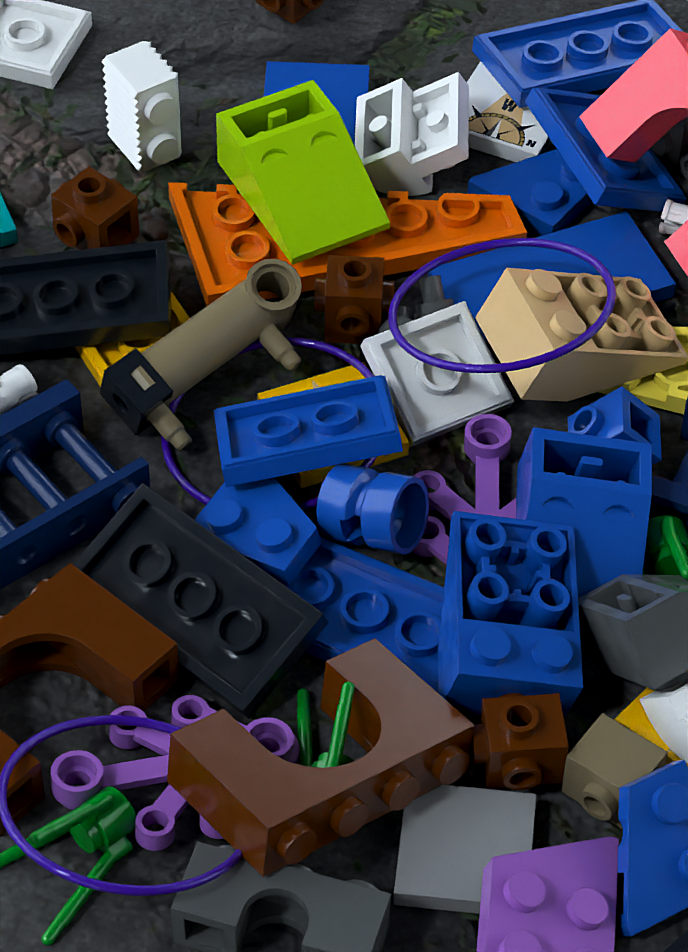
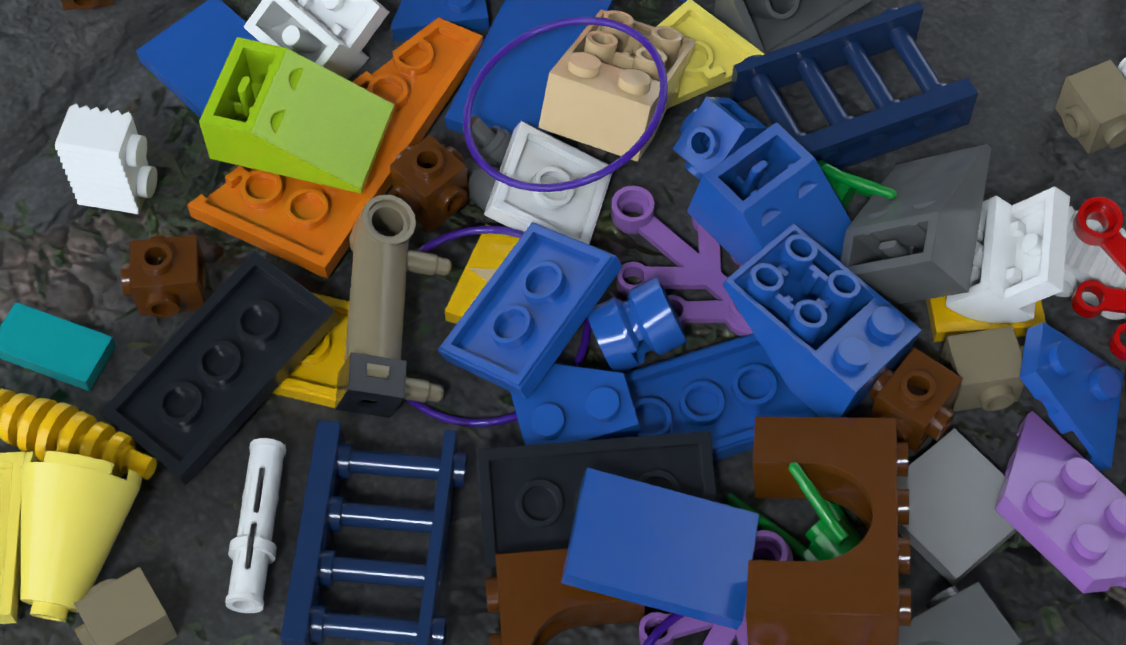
camera: 45 degrees left, 10 degrees up
none -> blue tile [561,468,759,630]

